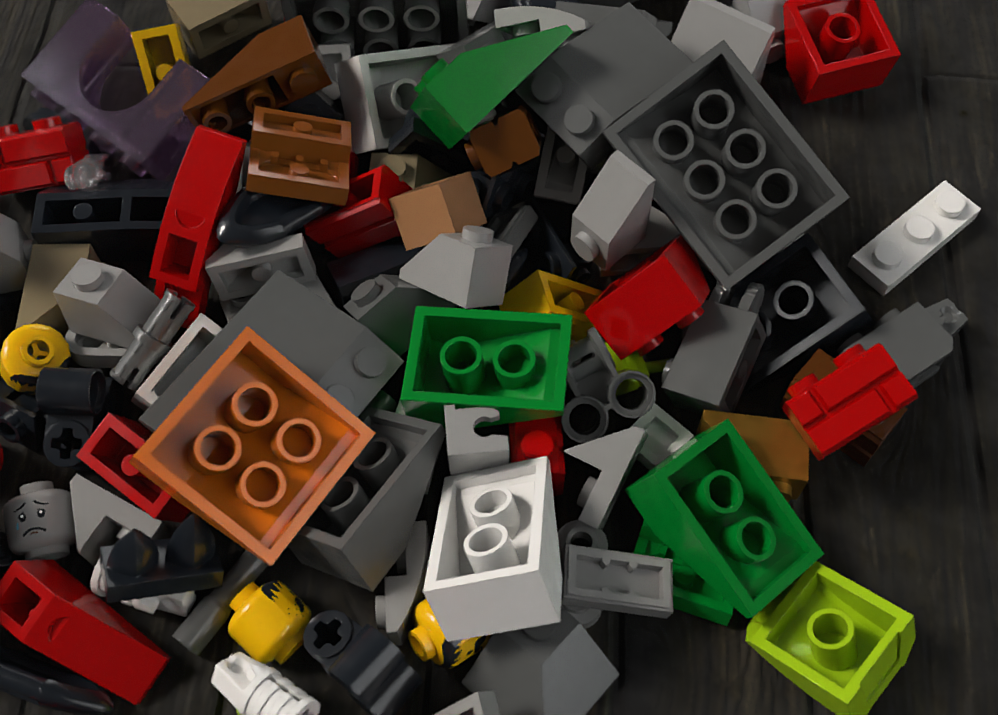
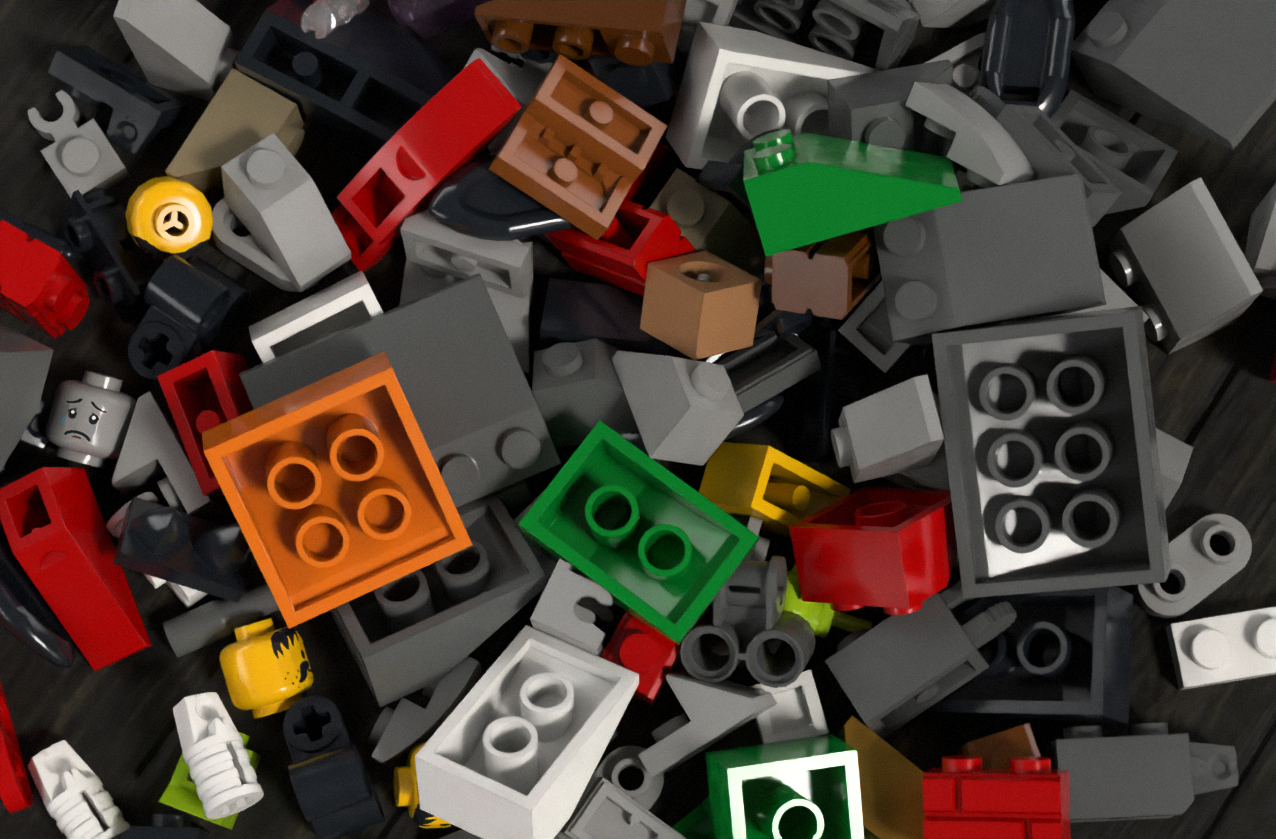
camera: 30 degrees right, 15 degrees up
dark grey pin [109,288,196,391] -> none
none -> light grey plate [1133,514,1252,619]

